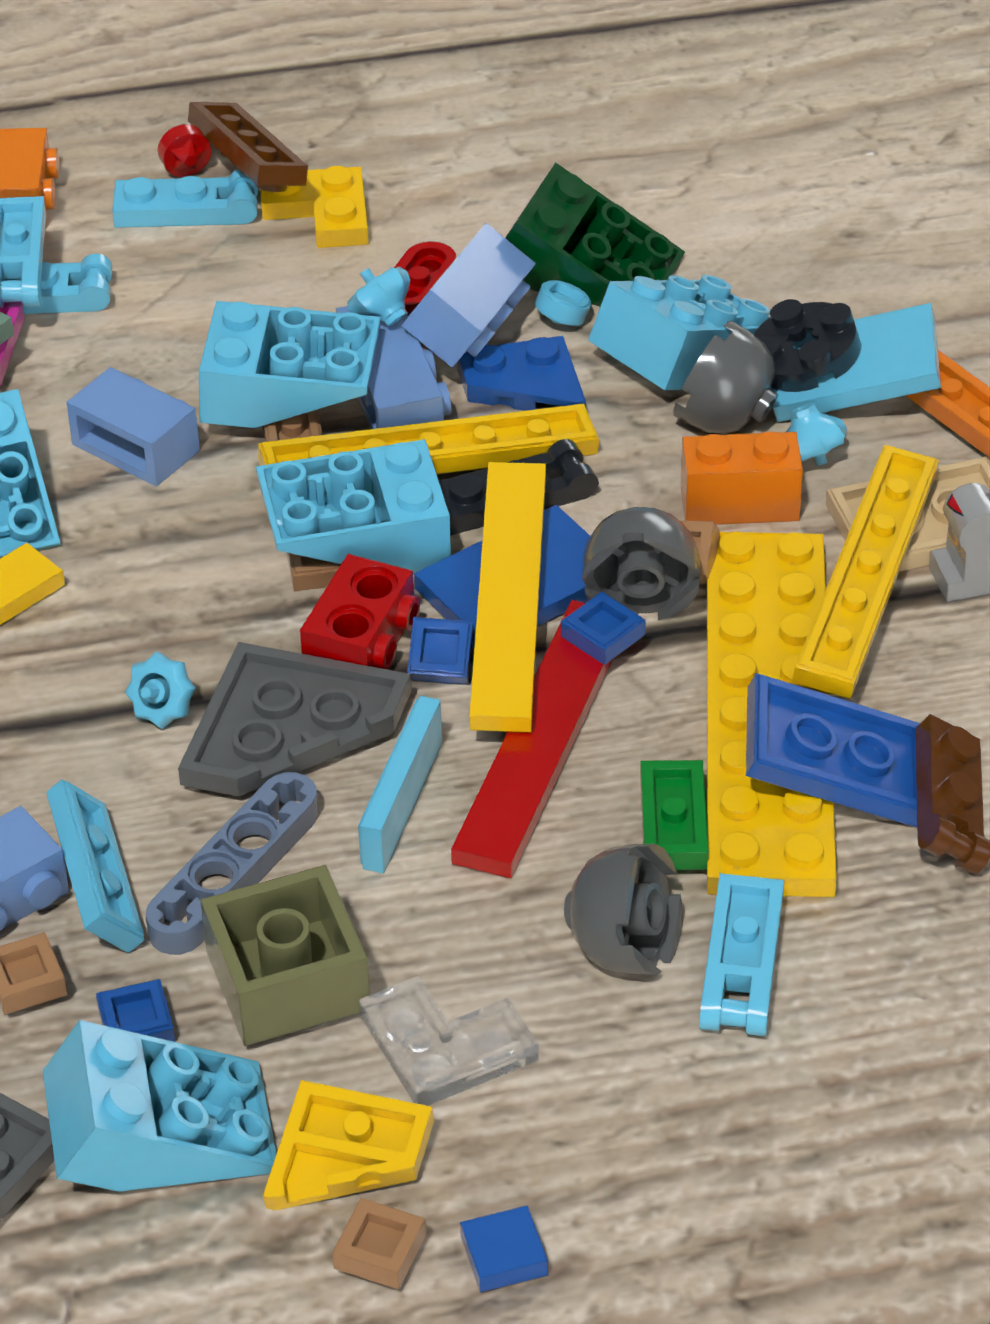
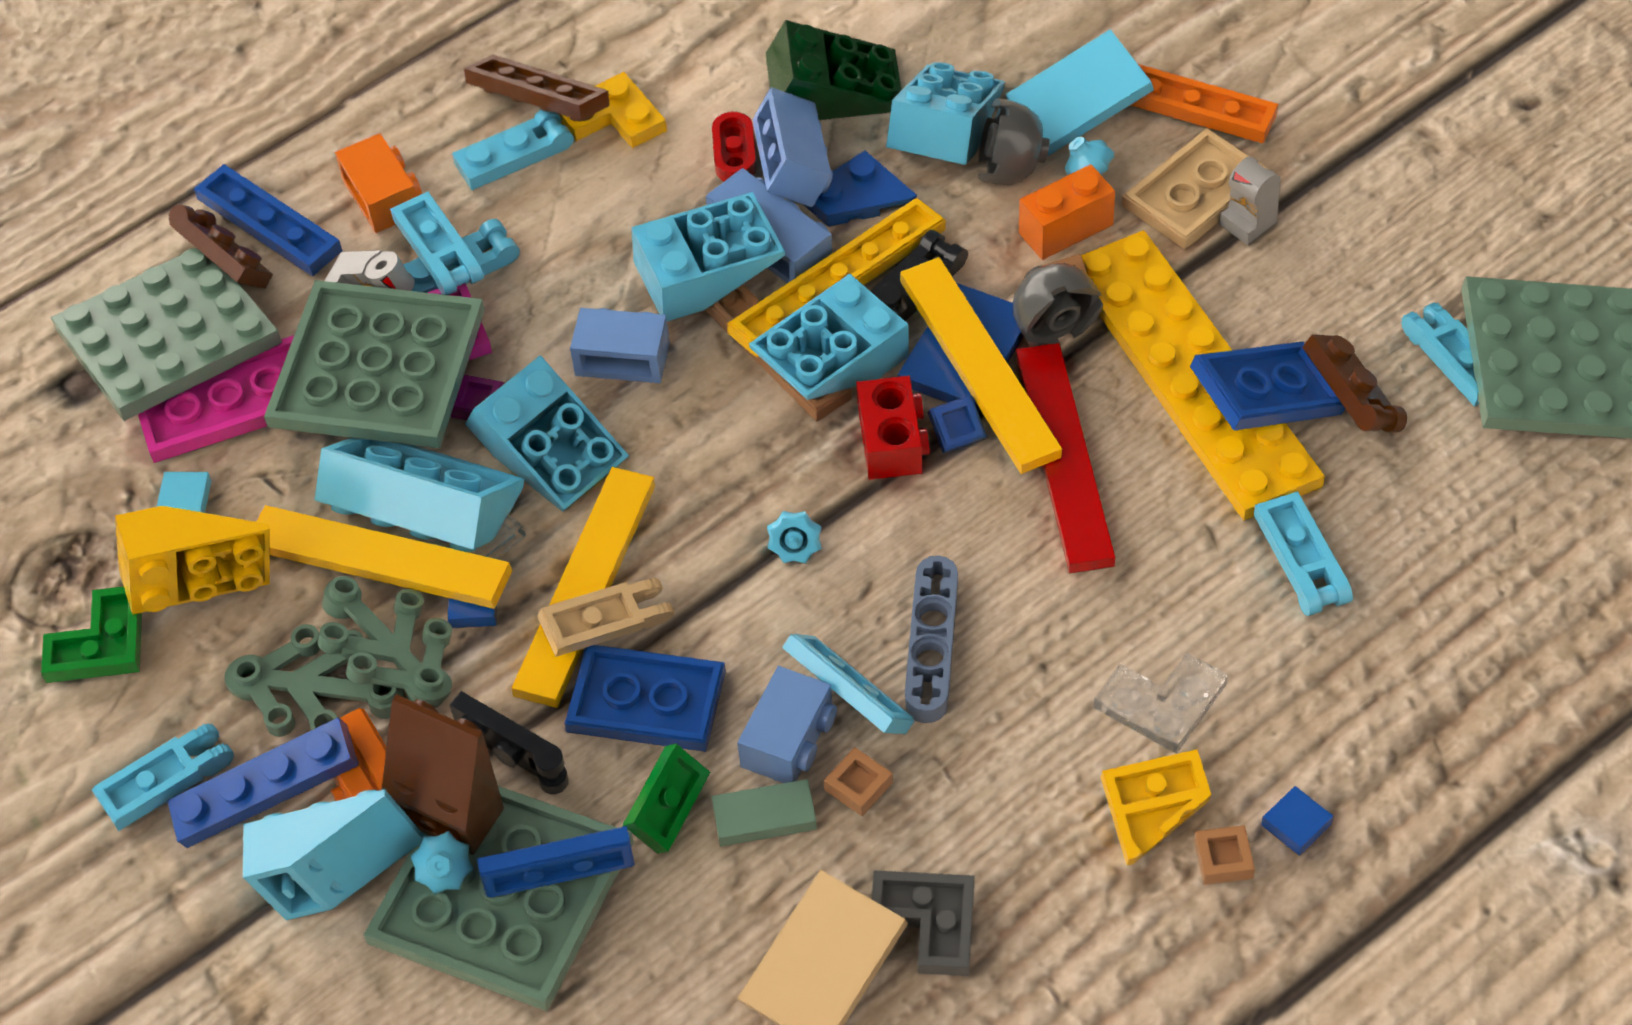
camera: 25 degrees left, 10 degrees up
medium azure slope [42,1020,277,1192] -> none
blue tile [96,979,175,1042] -> none
red tile [157,124,211,177] -> none
dark grey plate [178,642,411,796] -> none
olive brick [200,864,371,1046] -> none
medium azure piece [347,267,410,326] -> none
medium azure tile [358,696,442,874] -> none
medium azure tile [535,280,591,326] -> none
blue tile [561,592,646,665] -> none
dark grey cylinder [564,844,682,975] -> none
green plate [640,760,709,870] -> none
black plate [754,299,862,392] -> none
yellow tile [792,445,939,699] -> none

